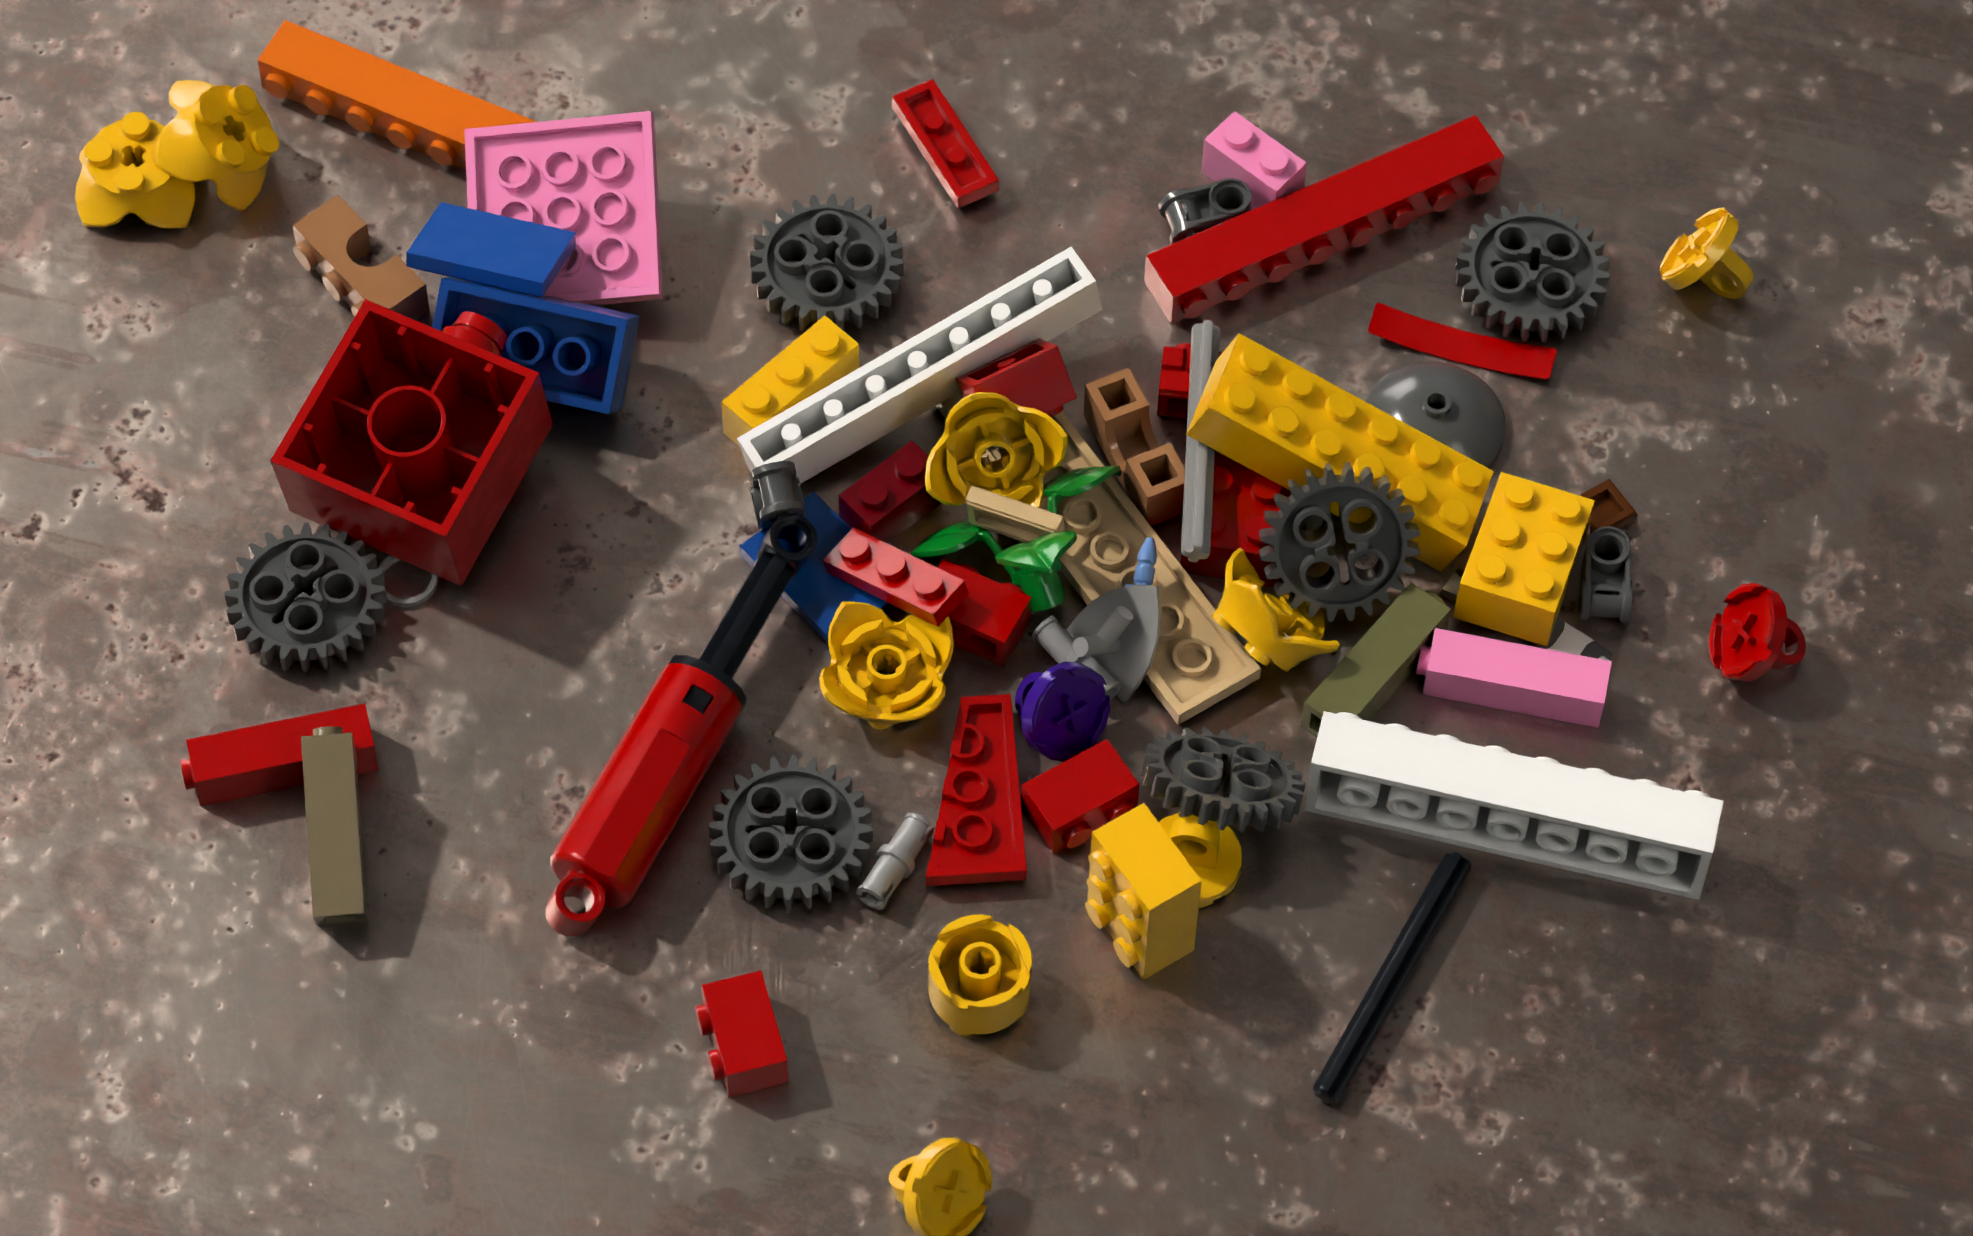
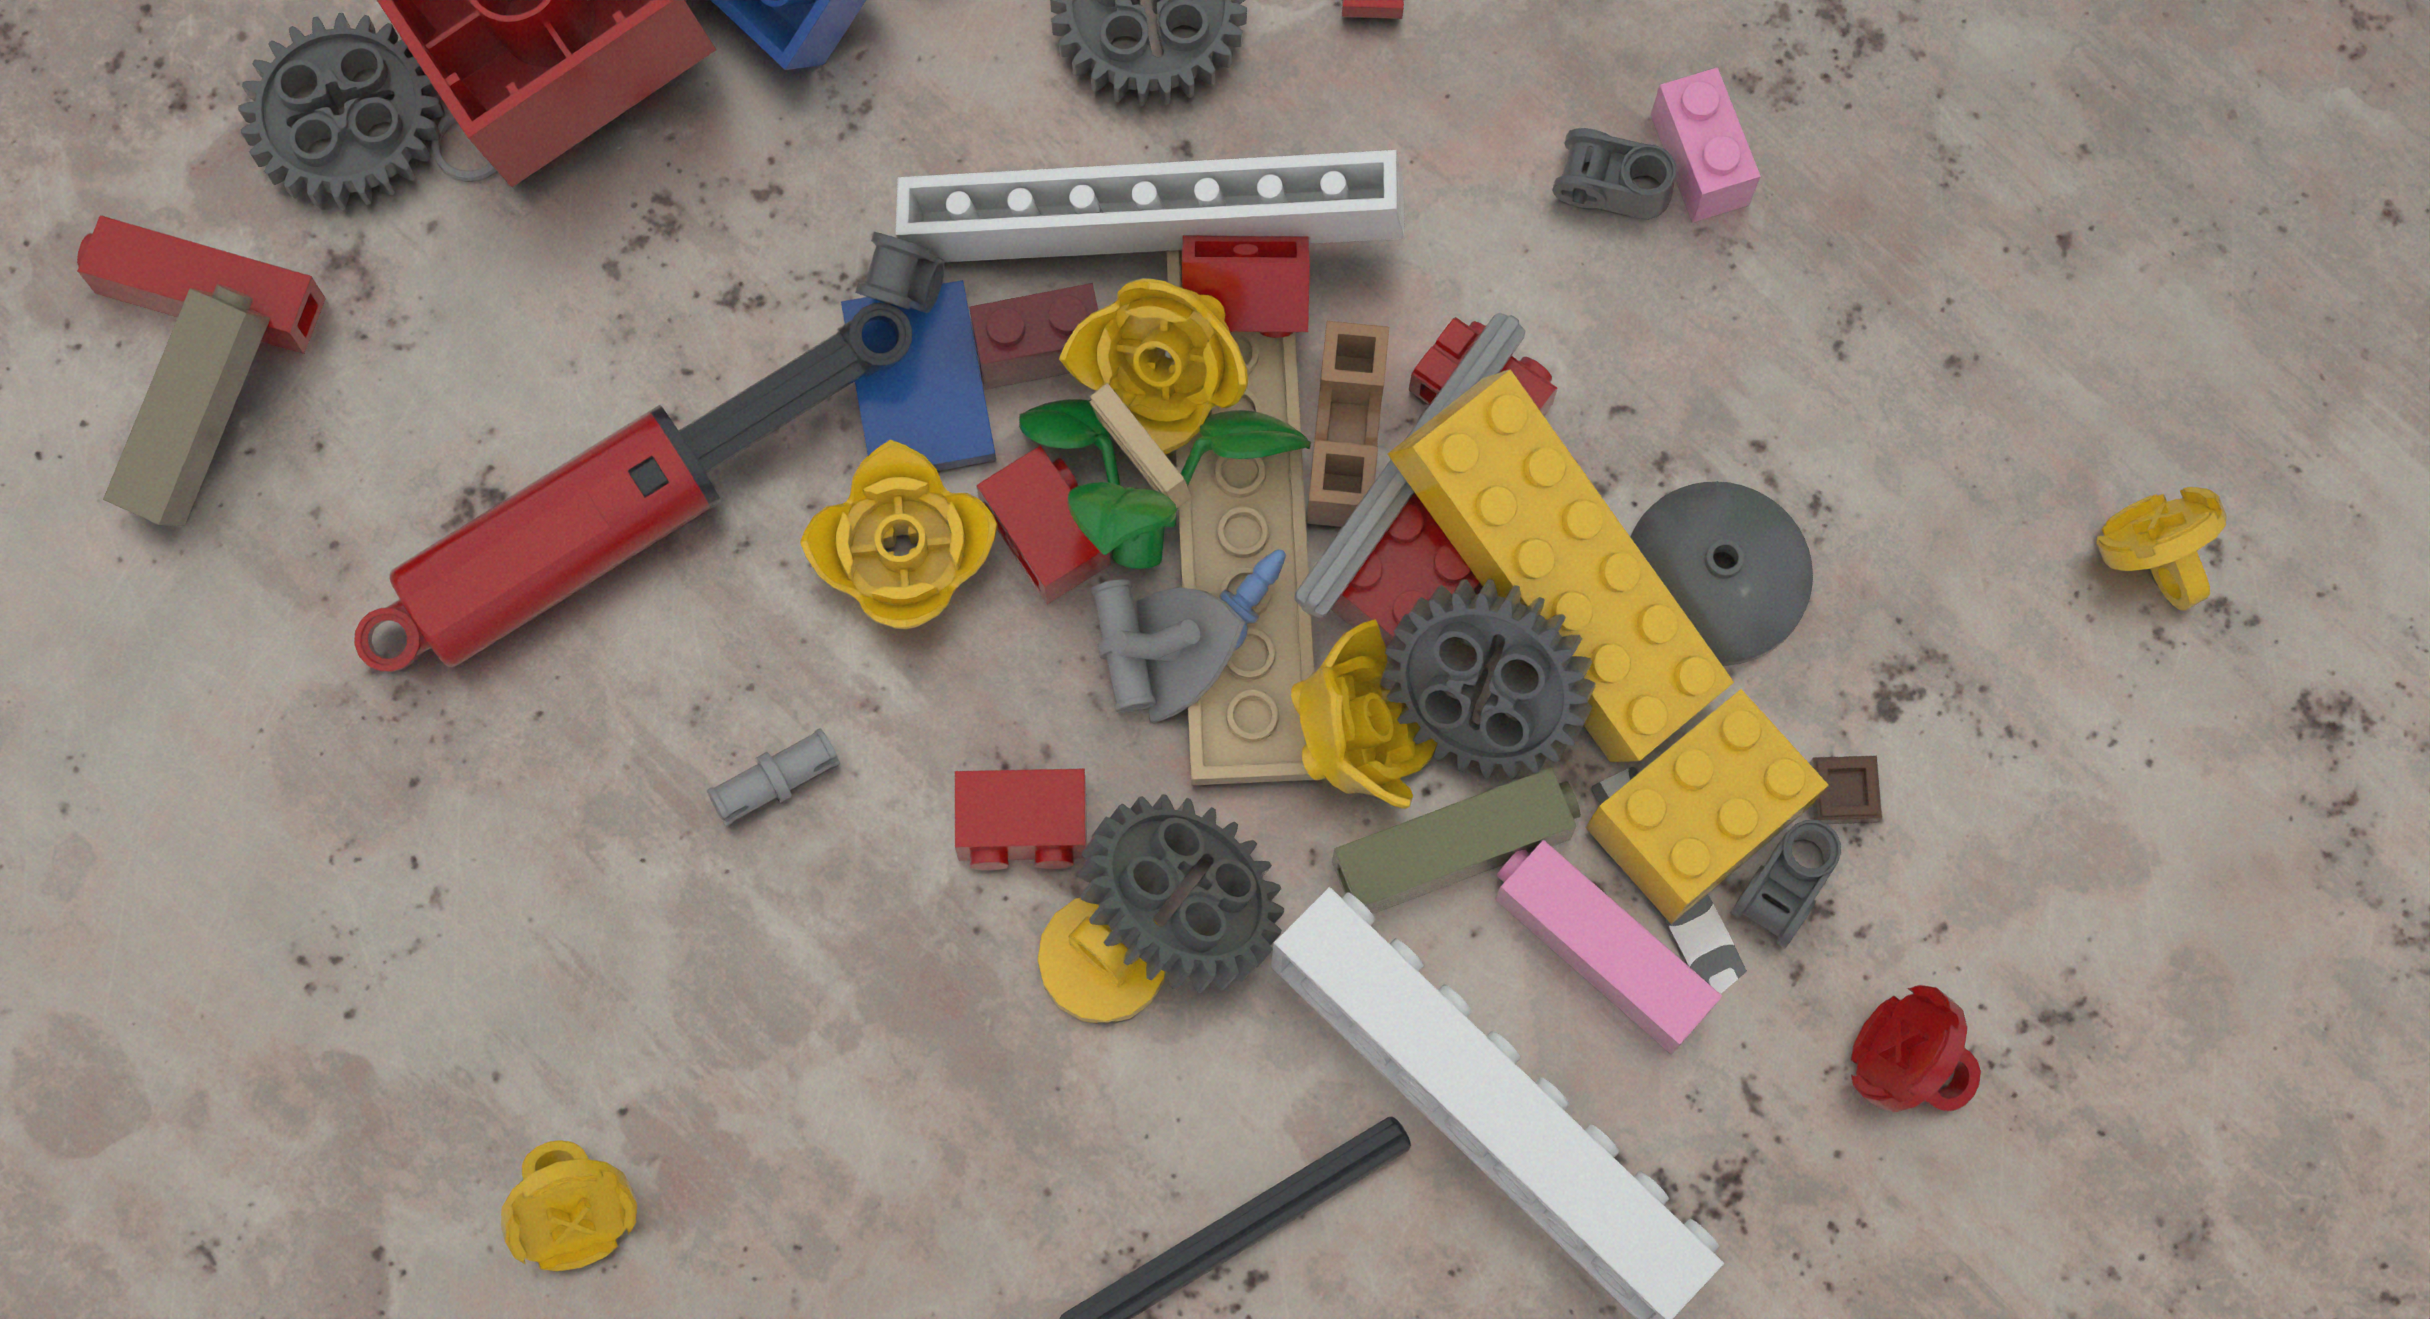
camera: 30 degrees right, 15 degrees up
red brick [695,970,789,1098] -> none
dark grey gear [709,755,873,911] -> none
yellow brick [721,316,859,447] -> none
plate [823,527,969,627] -> none
red wing [925,694,1027,886] -> none
yellow brick [928,914,1032,1036] -> none
dark purple tile [1015,661,1111,761] -> none
yellow brick [1085,803,1202,980] -> none
red brick [1144,115,1504,324] -> none
red sticker [1368,303,1557,379] -> none
dark grey gear [1455,202,1611,342] -> none

